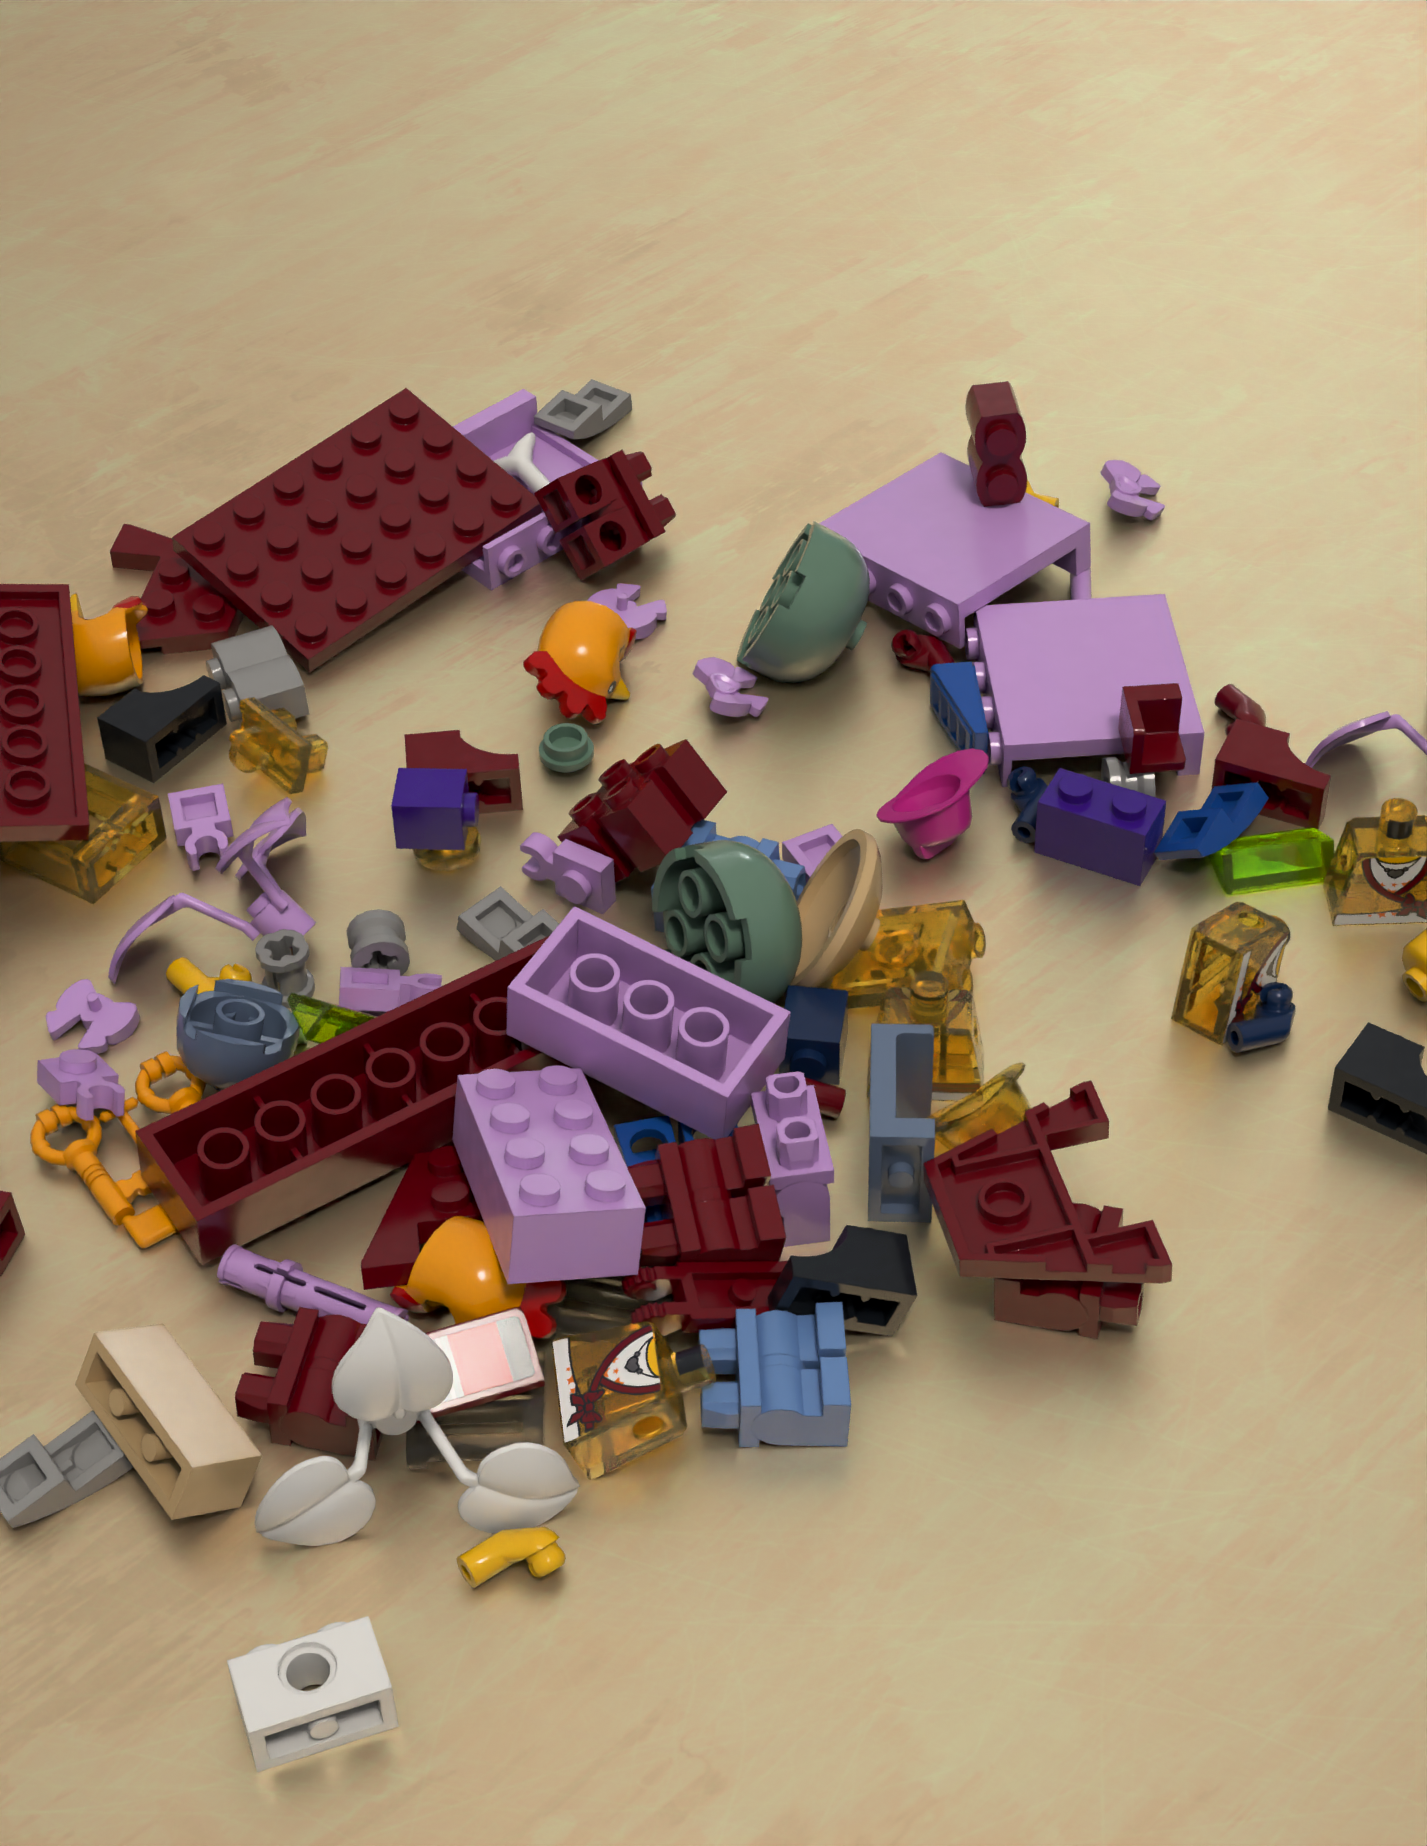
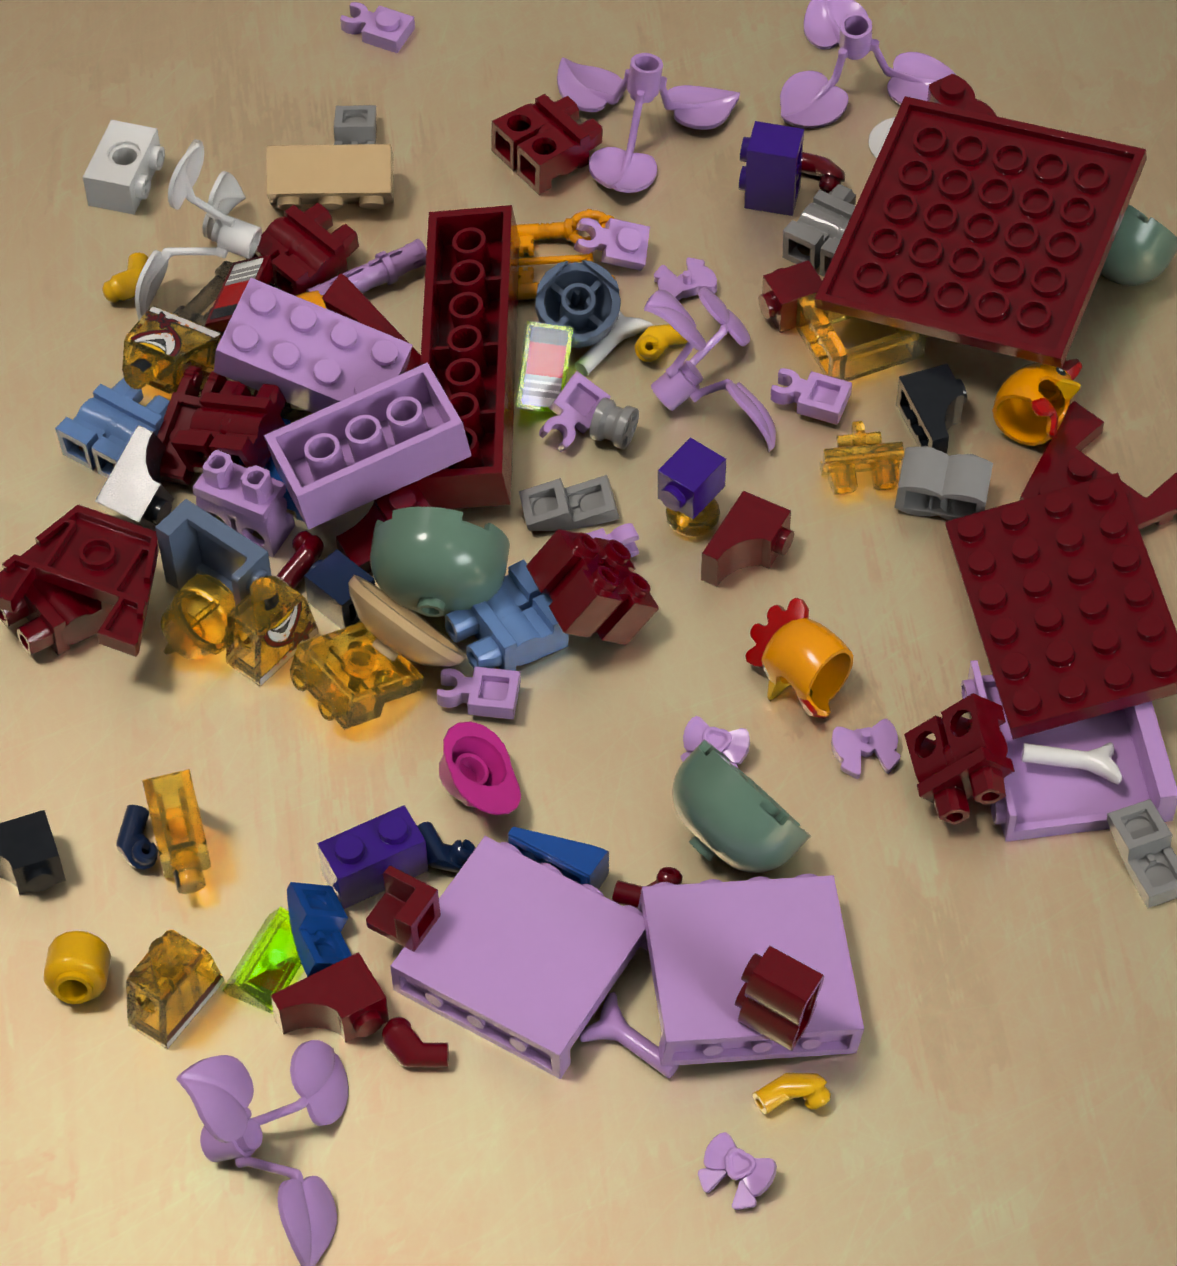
camera: 125 degrees right, 10 degrees up
light grey bush [255,929,315,1009] -> none
sand green plate [539,723,594,773] -> none
none -> dark red brick [758,260,826,333]

